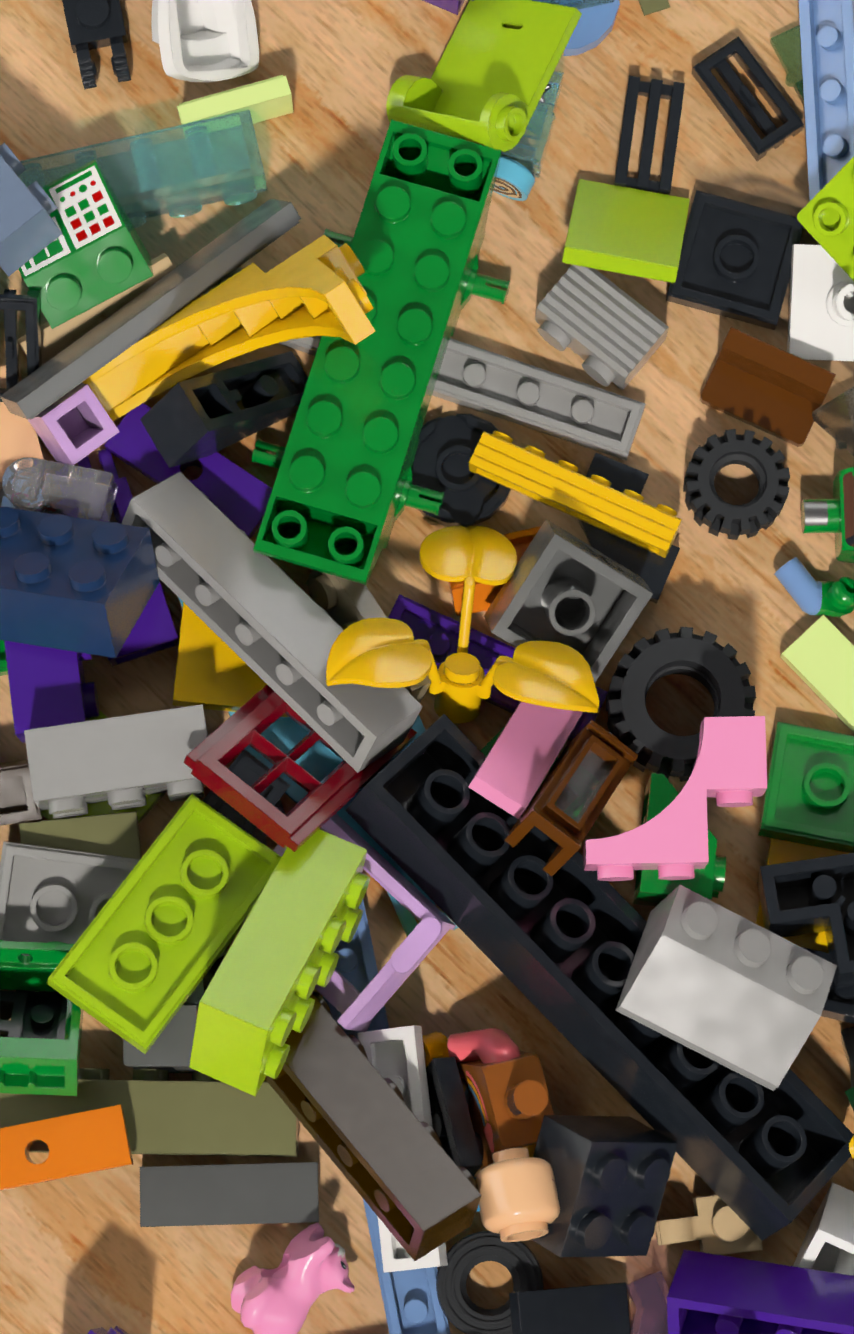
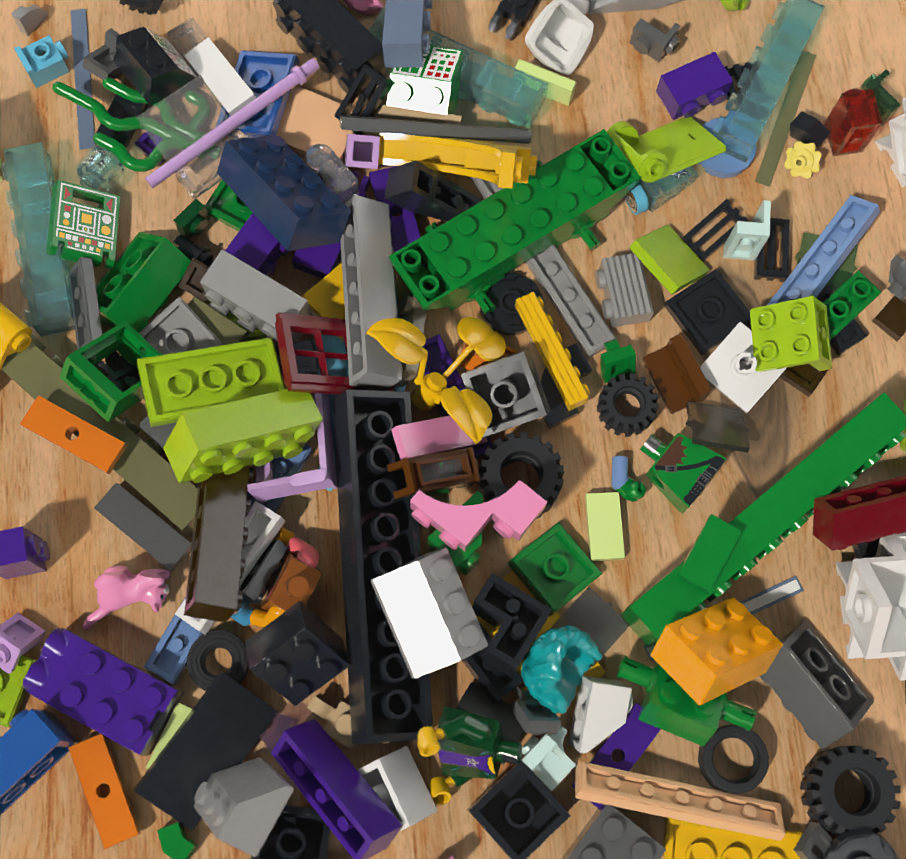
camera: 35 degrees right, 5 degrees down
light nougat head [475,1148,560,1242] -> none
none -> green tile [600,339,636,383]
none -> light aqua panel [723,200,771,261]

